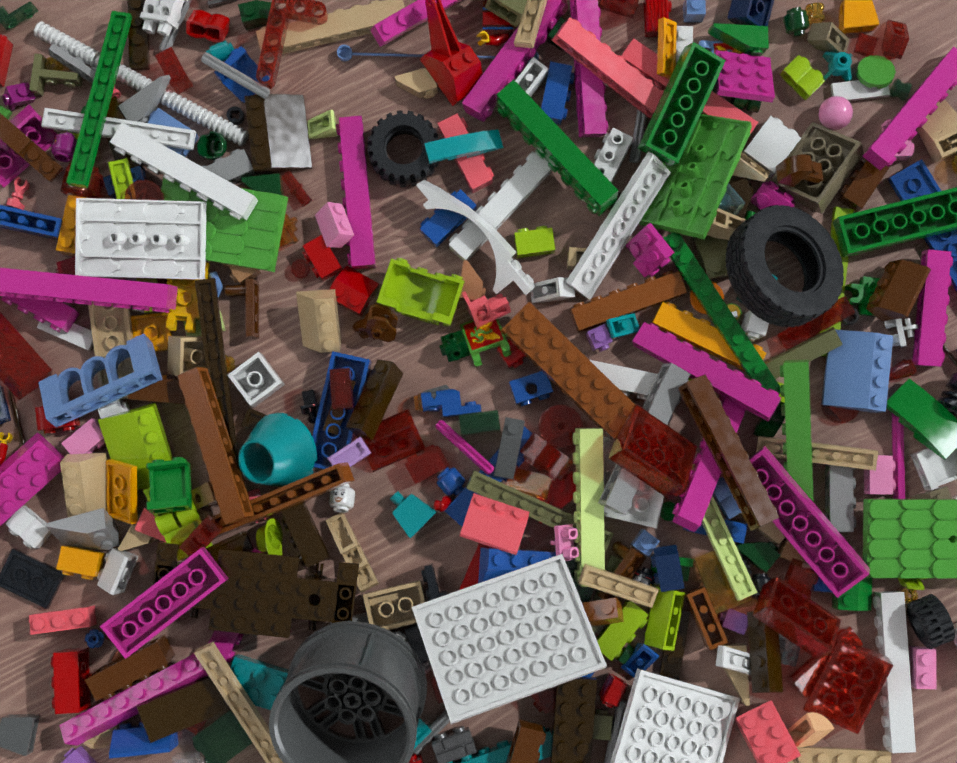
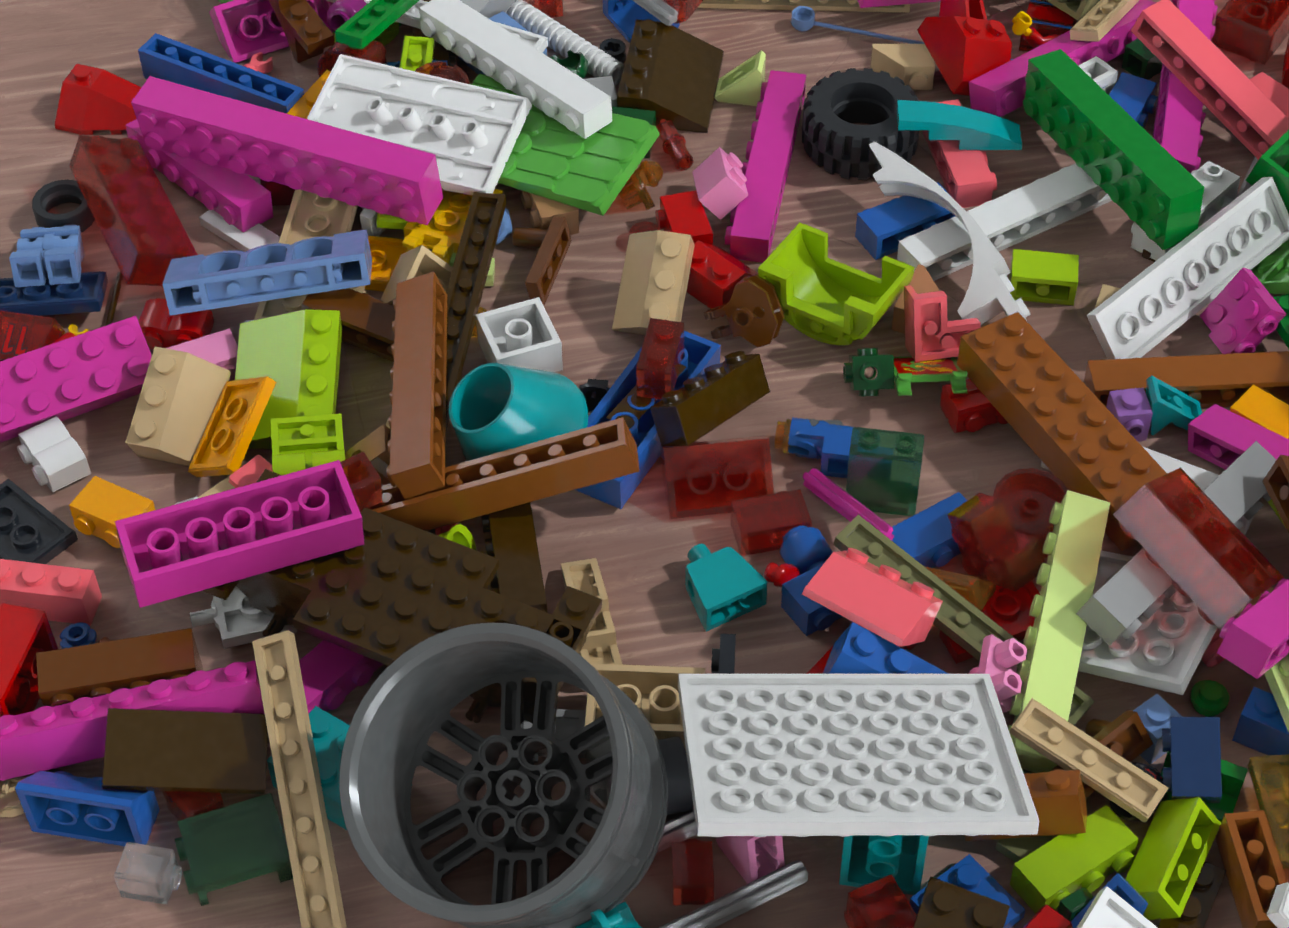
camera: 20 degrees right, 35 degrees down
light grey slope [46,508,120,550] -> none
green panel [146,457,192,514] -> none
lavender tile [327,437,371,467] -> none
white head [329,484,355,513] -> none
dark grey slope [494,417,525,479] -> none
blue brick [509,371,553,407] -> none
white slope [530,277,575,303] -> none

